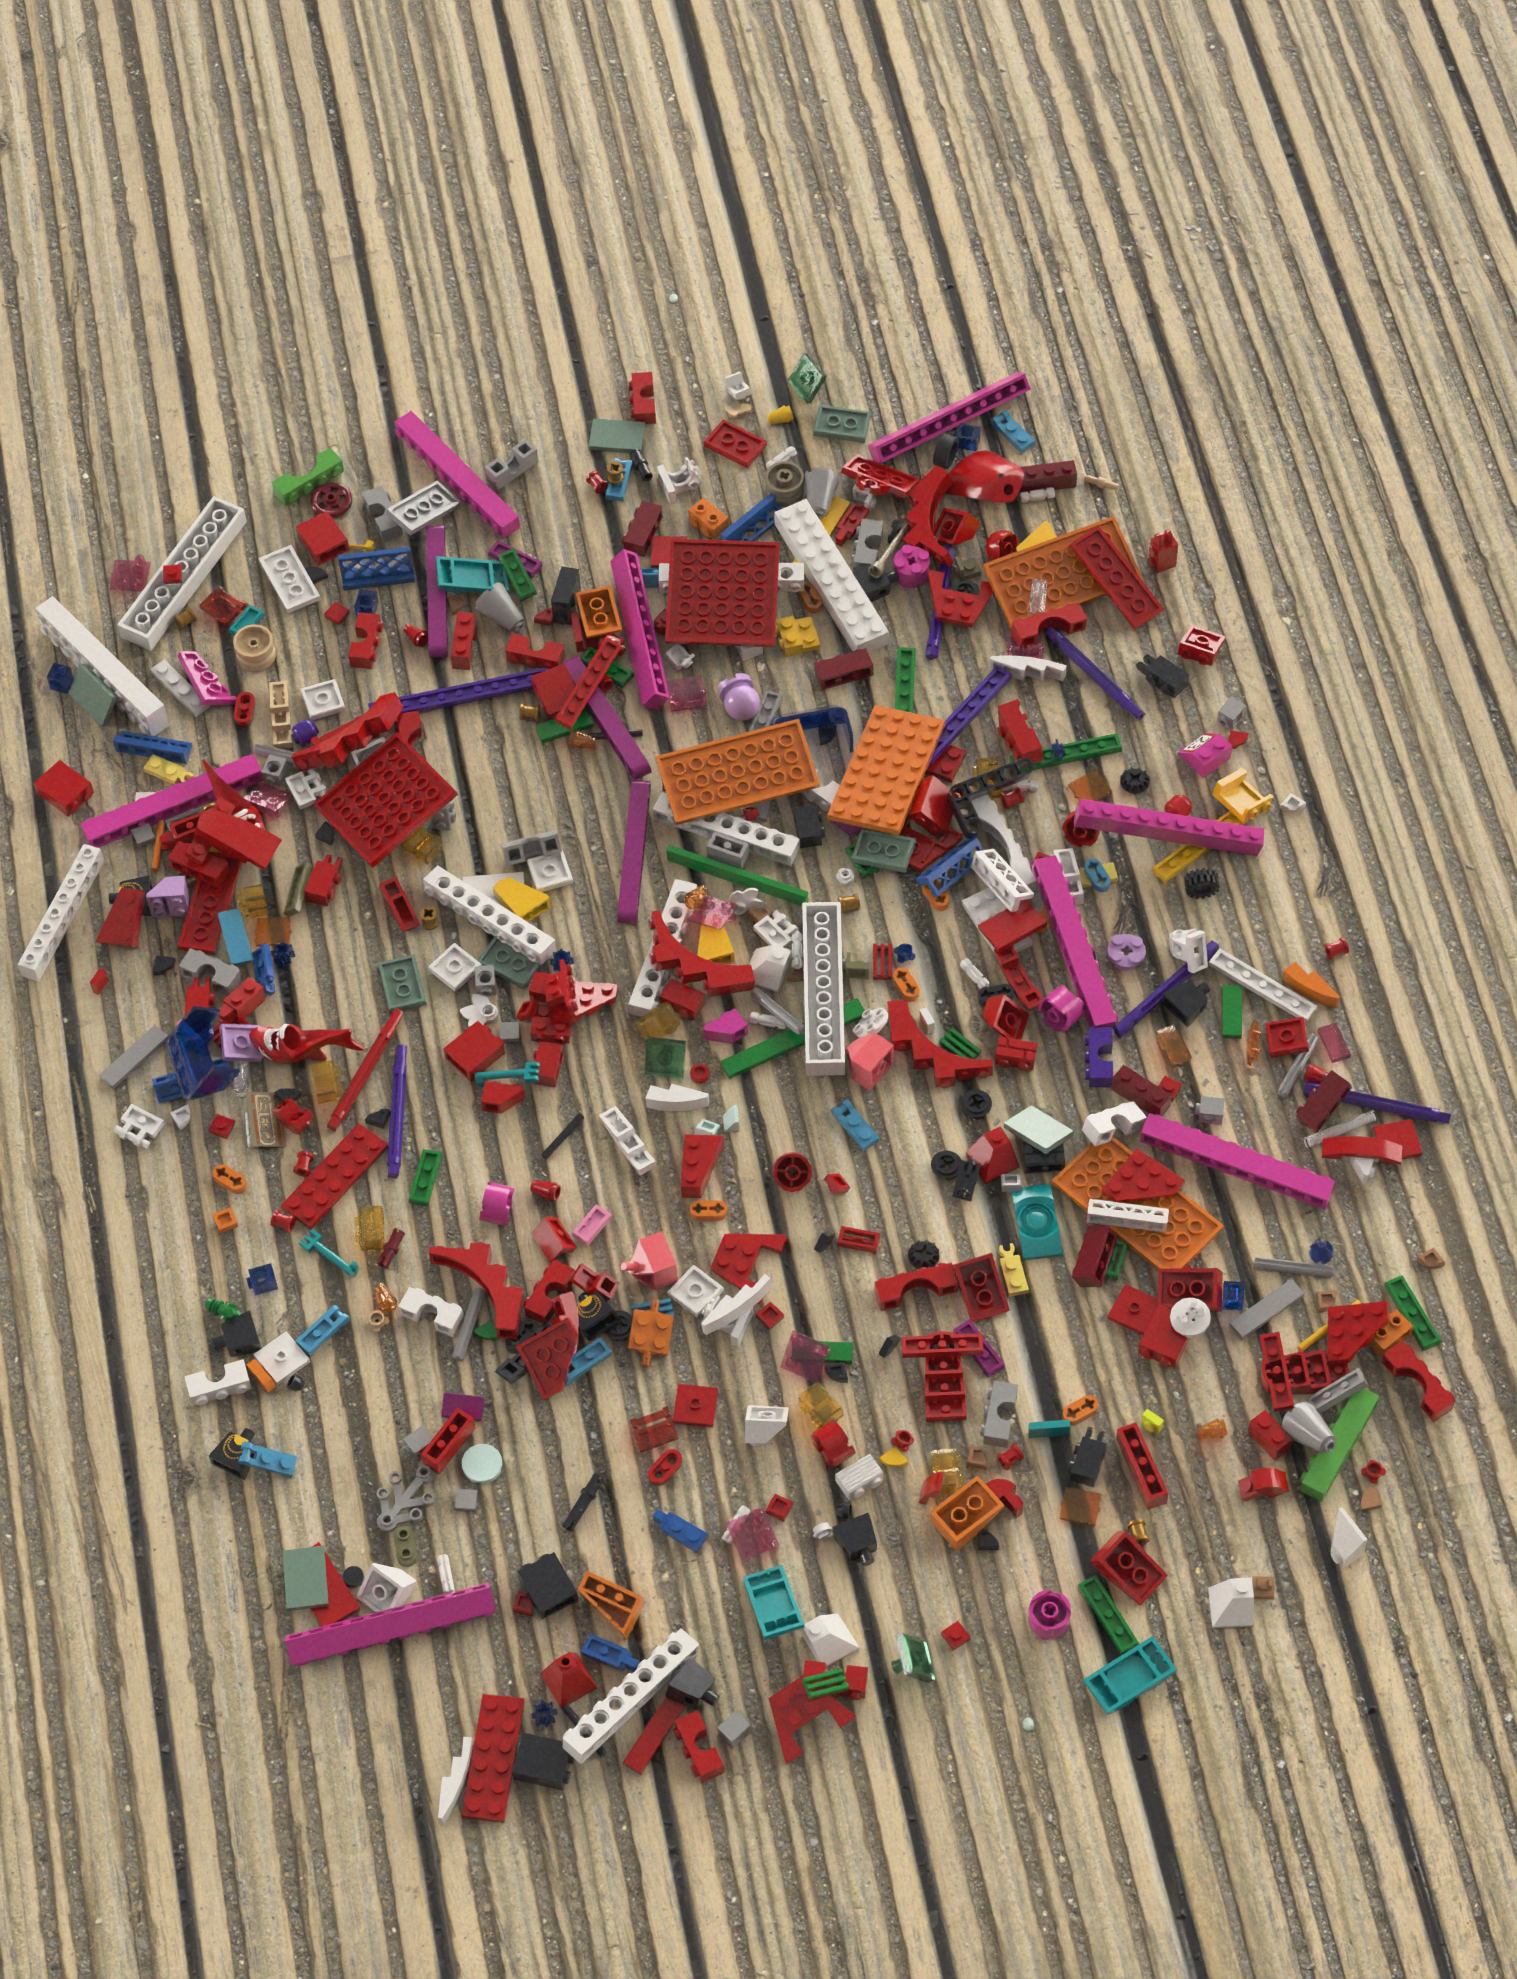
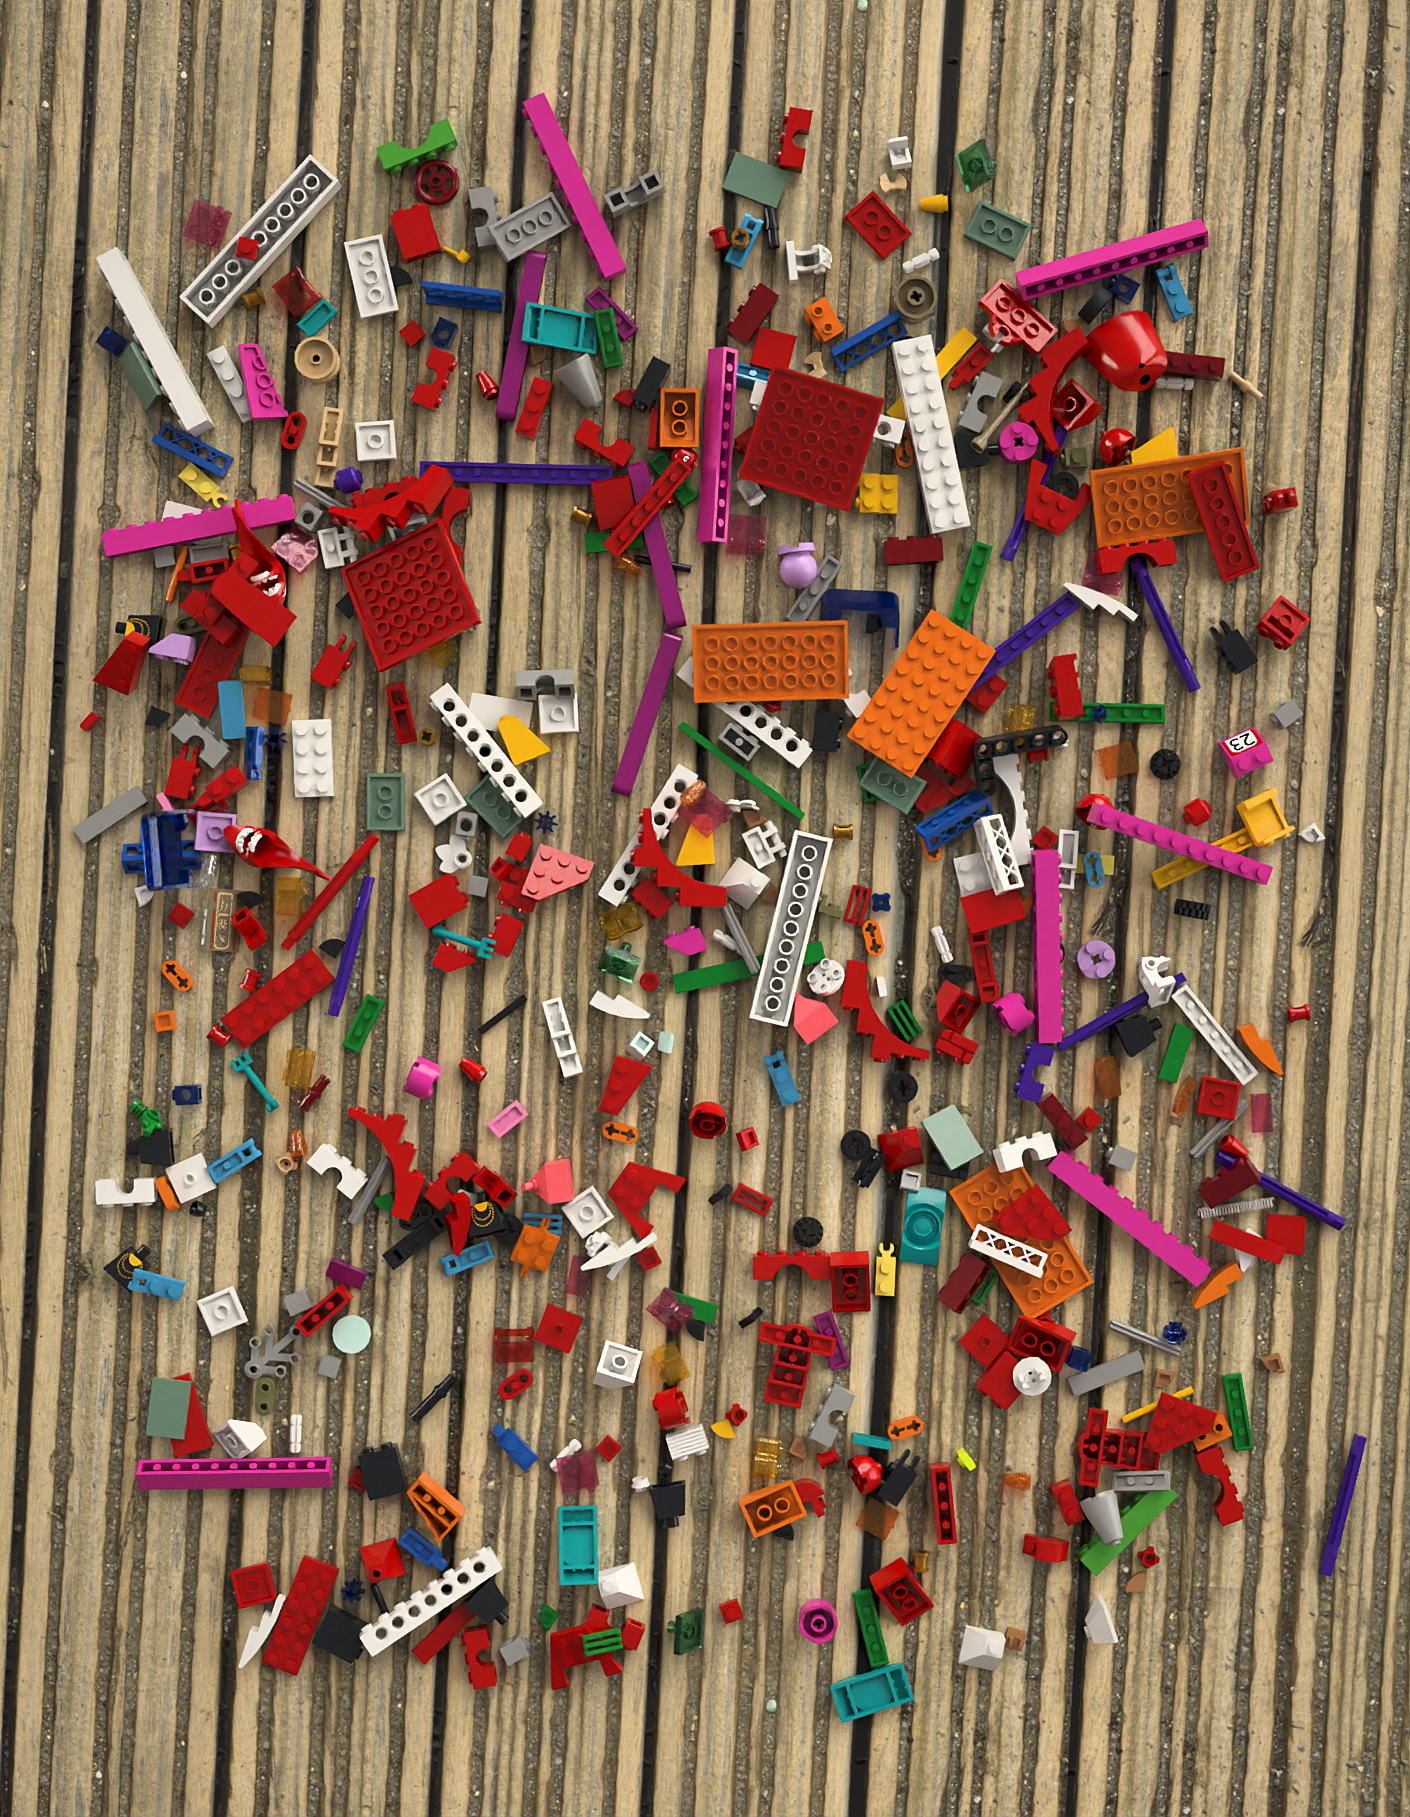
camera: 10 degrees right, 30 degrees up
white brick [18,844,104,982] -> none
red brick [33,759,94,817] -> none
white plate [114,1104,165,1149] -> none
olive plate [284,862,312,917] -> none
black tile [343,1566,364,1588] -> none
red plate [516,1317,579,1400] -> none
red panel [532,1217,577,1262] -> none
red bracket [543,959,578,1020] -> none
white axle [791,933,803,969] -> none
light grey cone [804,467,839,519] -> none
white plate [836,868,855,886] -> none
red slope [919,1471,944,1505] -> none
clear hinge [1029,579,1048,614] -> none
red tile [1228,730,1249,749] -> none
none -> white plate [197,1286,248,1336]
none -> red plate [230,1561,277,1609]
none -> white plate [292,719,334,798]
none -> green tile [540,1603,559,1631]
none -> clear pink tile [565,1255,591,1297]
none -> red cylinder [847,1455,883,1495]
none -> orange slope [1191,1260,1244,1309]

